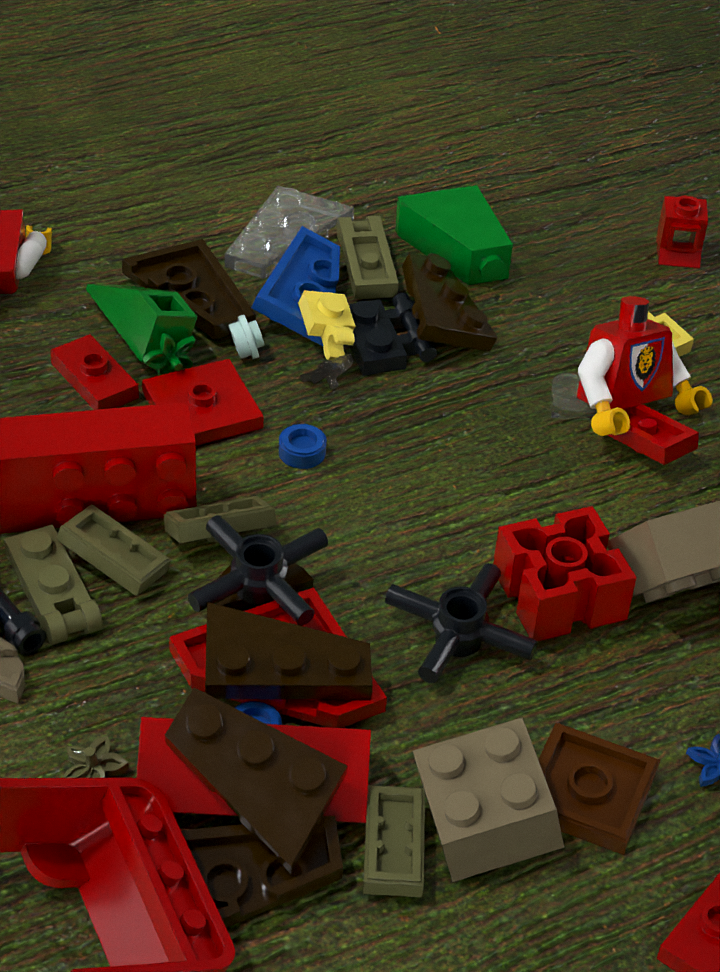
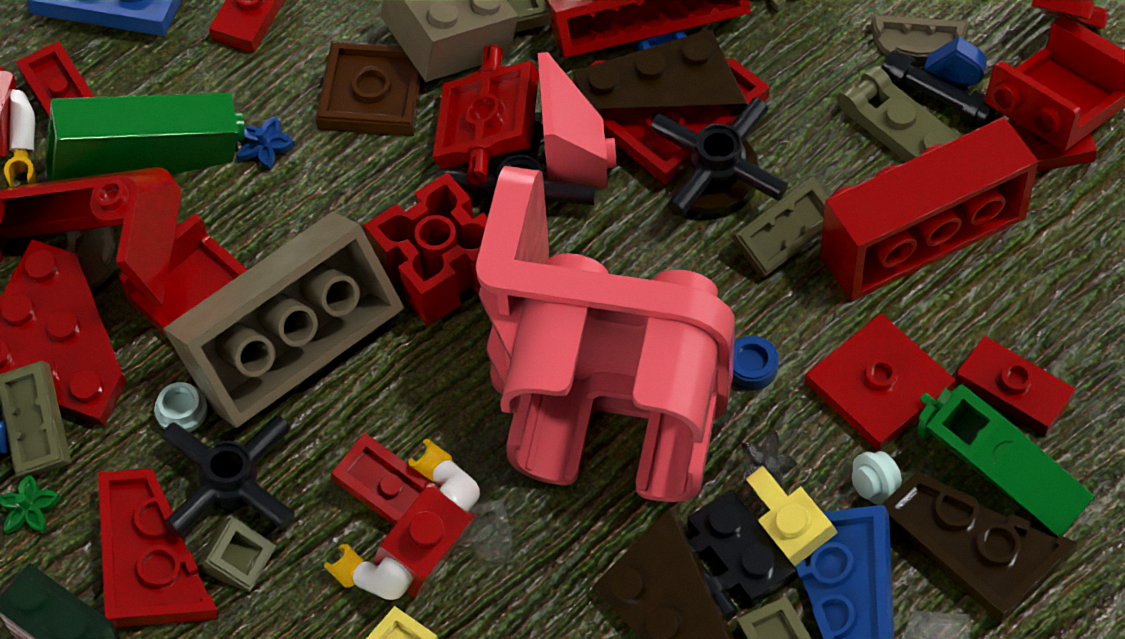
camera: 170 degrees right, 15 degrees up
olive plate [57,504,171,596] -> none
none -> red plate [432,44,539,185]
none -> coral piece [476,166,735,502]
none -> coral slope [538,52,617,189]

